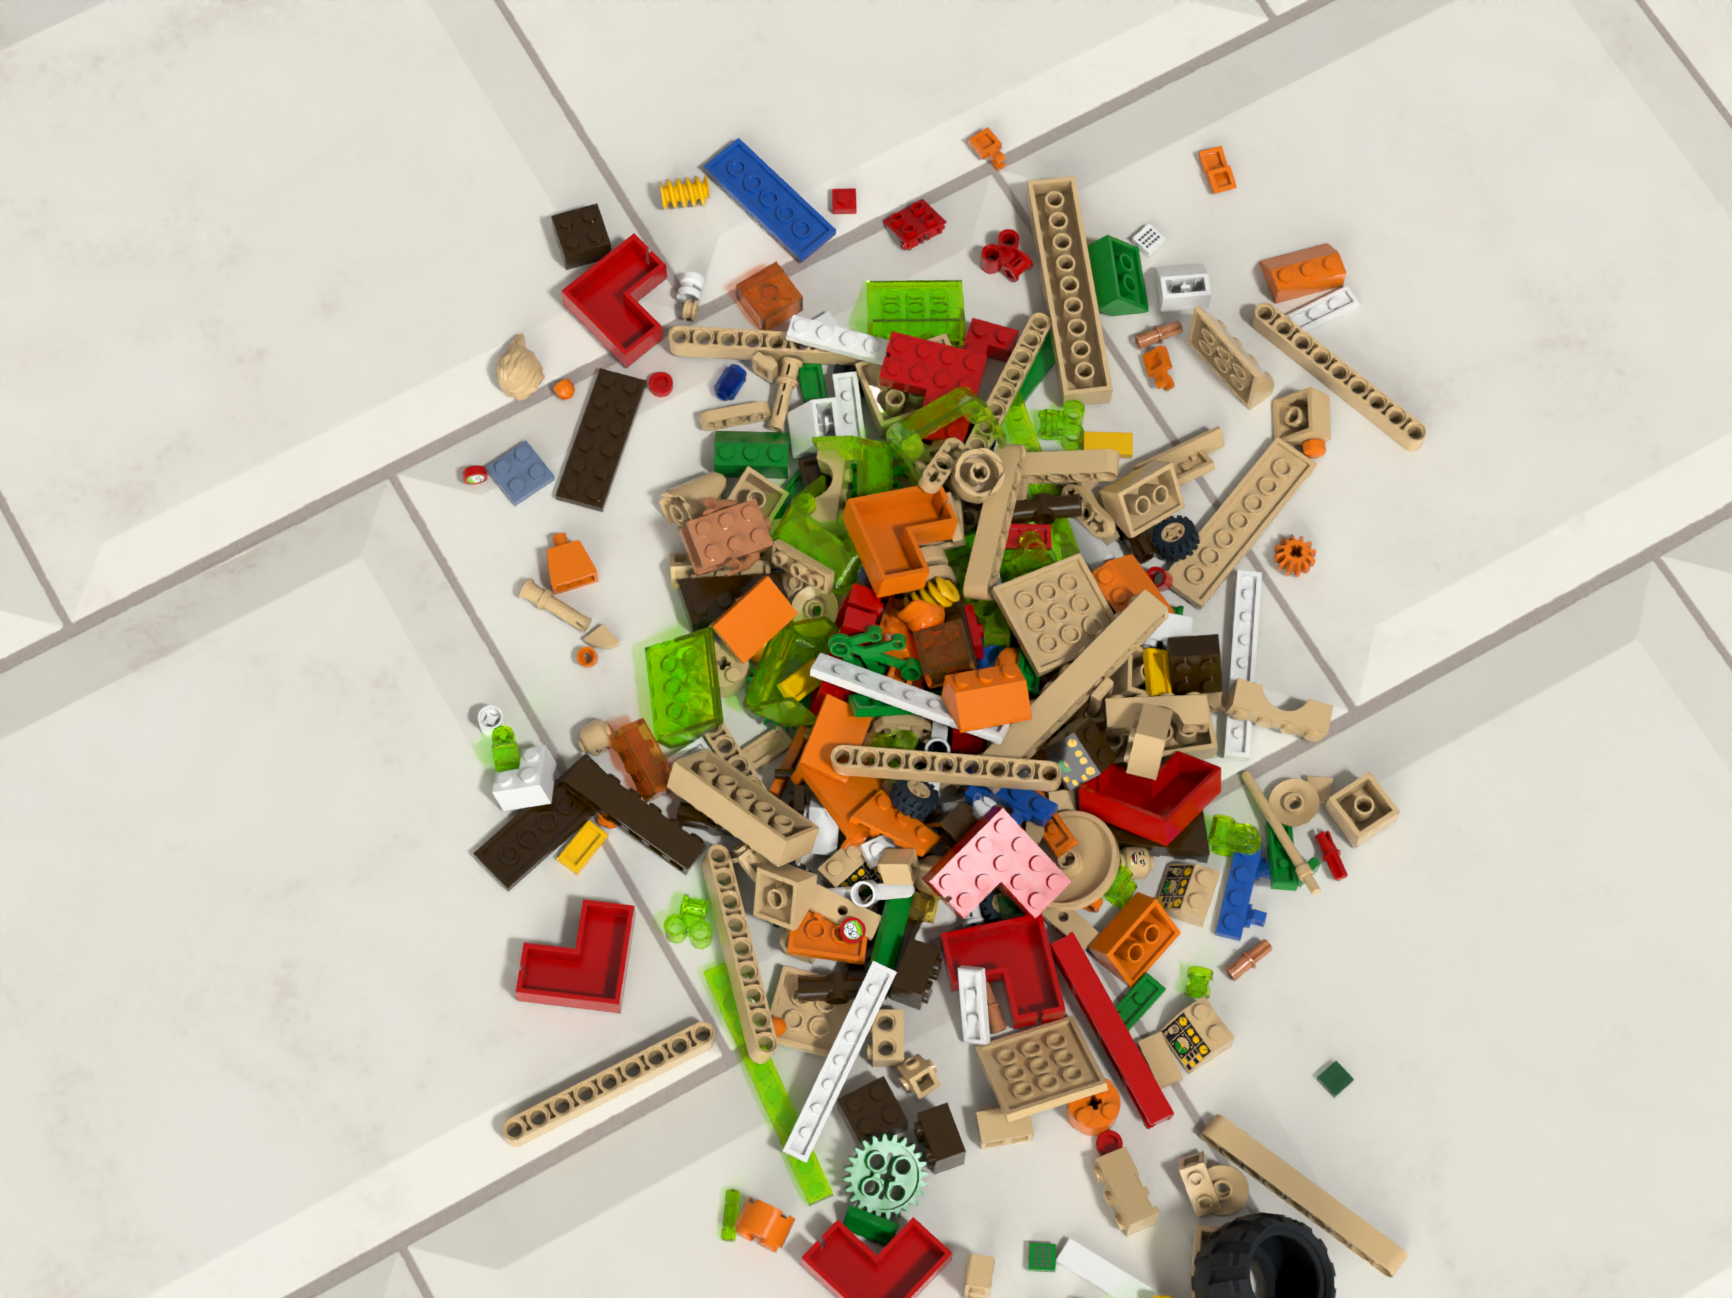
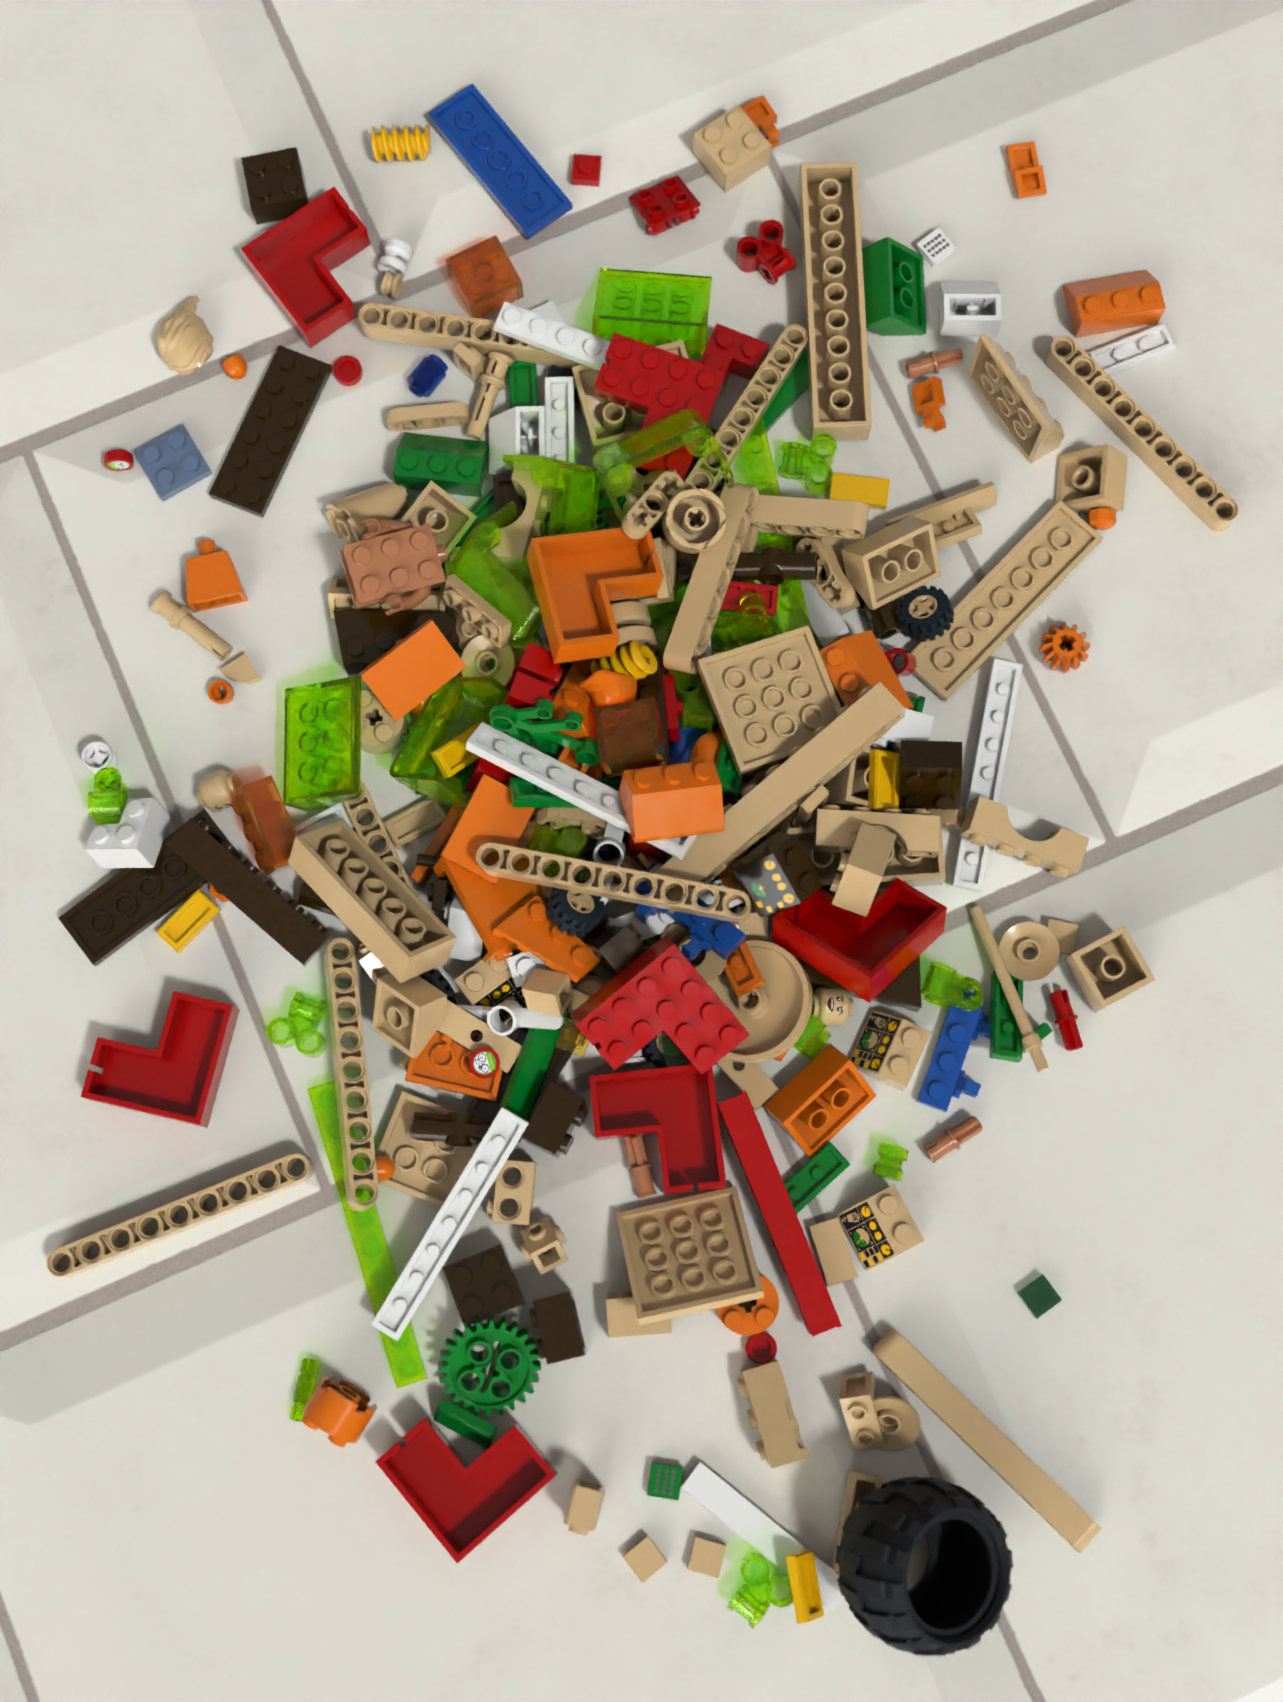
camera: 10 degrees right, 10 degrees up
white tile [958,965,990,1045] -> none
none -> tan brick [693,105,771,193]

